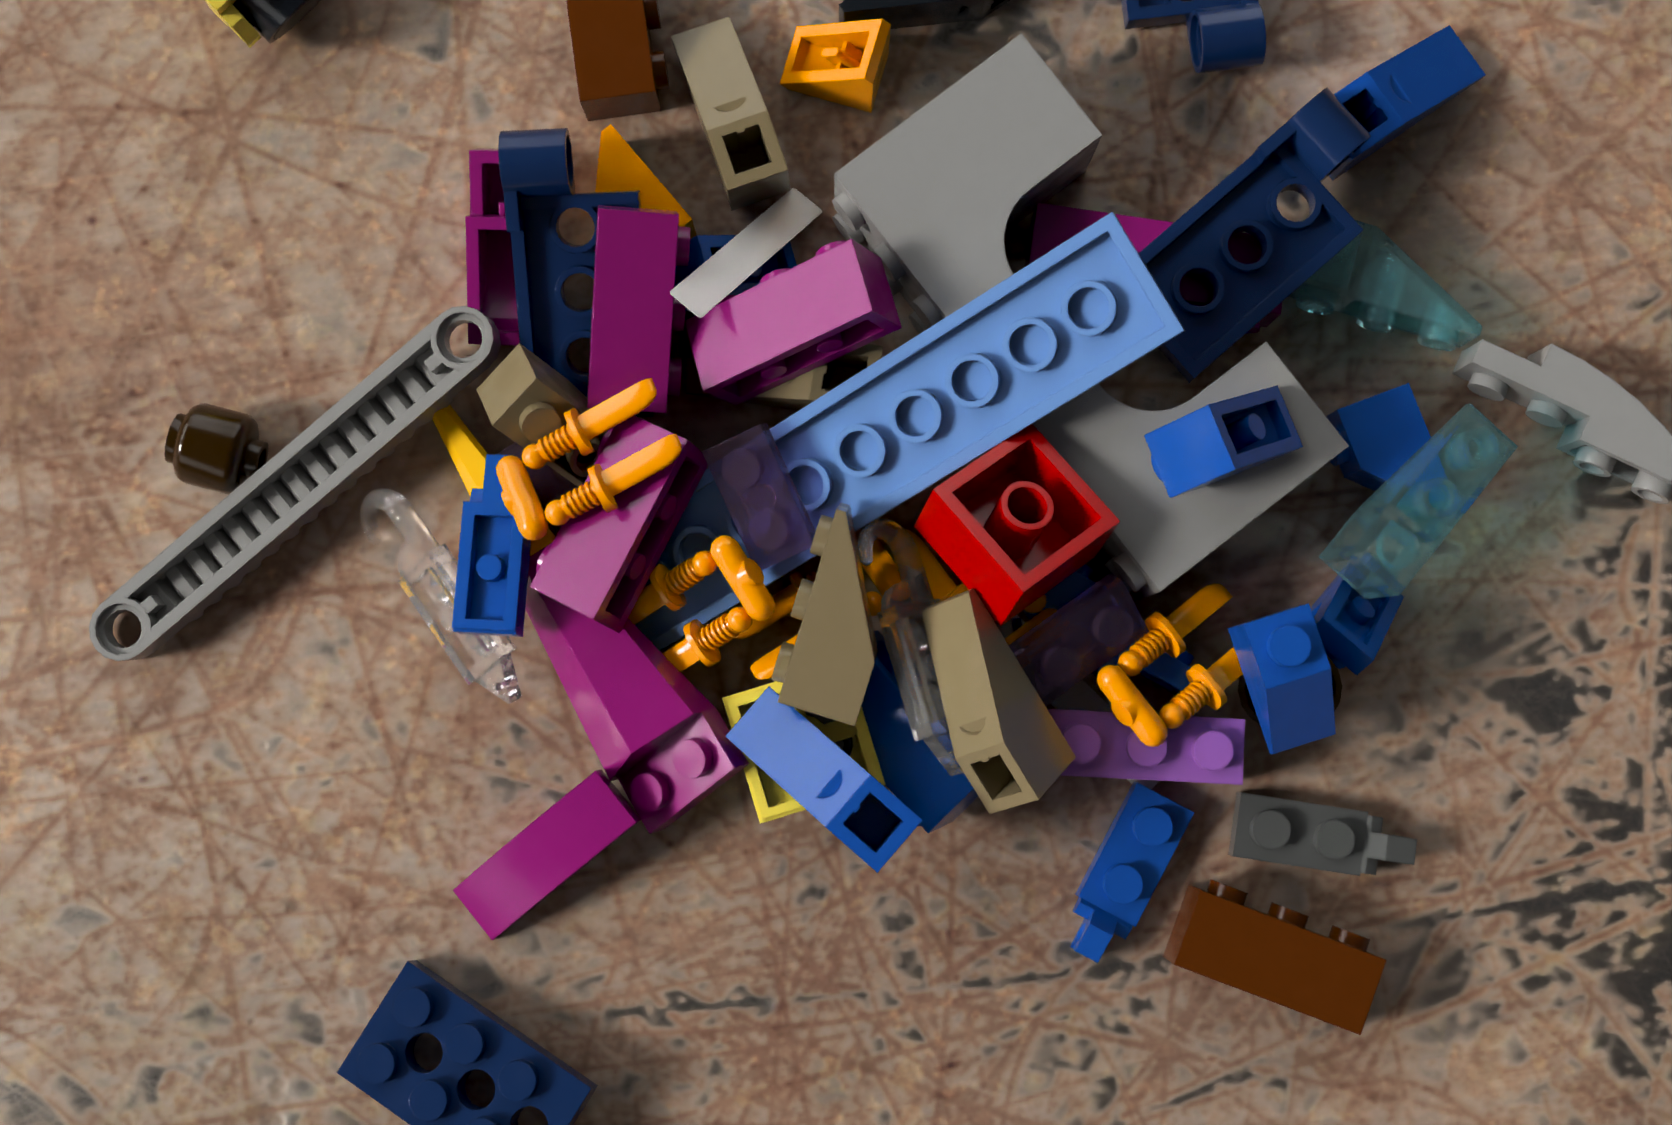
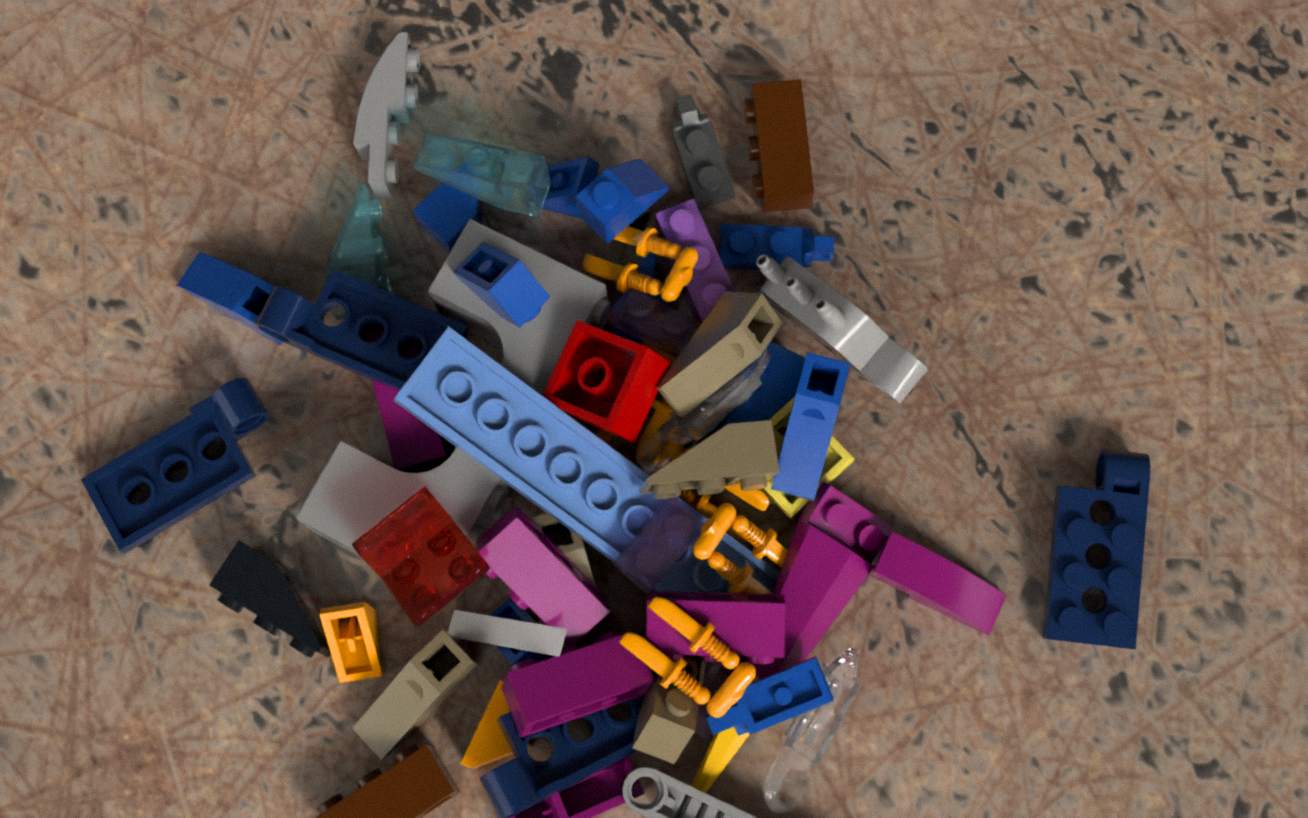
camera: 110 degrees left, 10 degrees down
none -> clear red bracket [351,486,490,627]
none -> light grey piece [756,255,929,404]

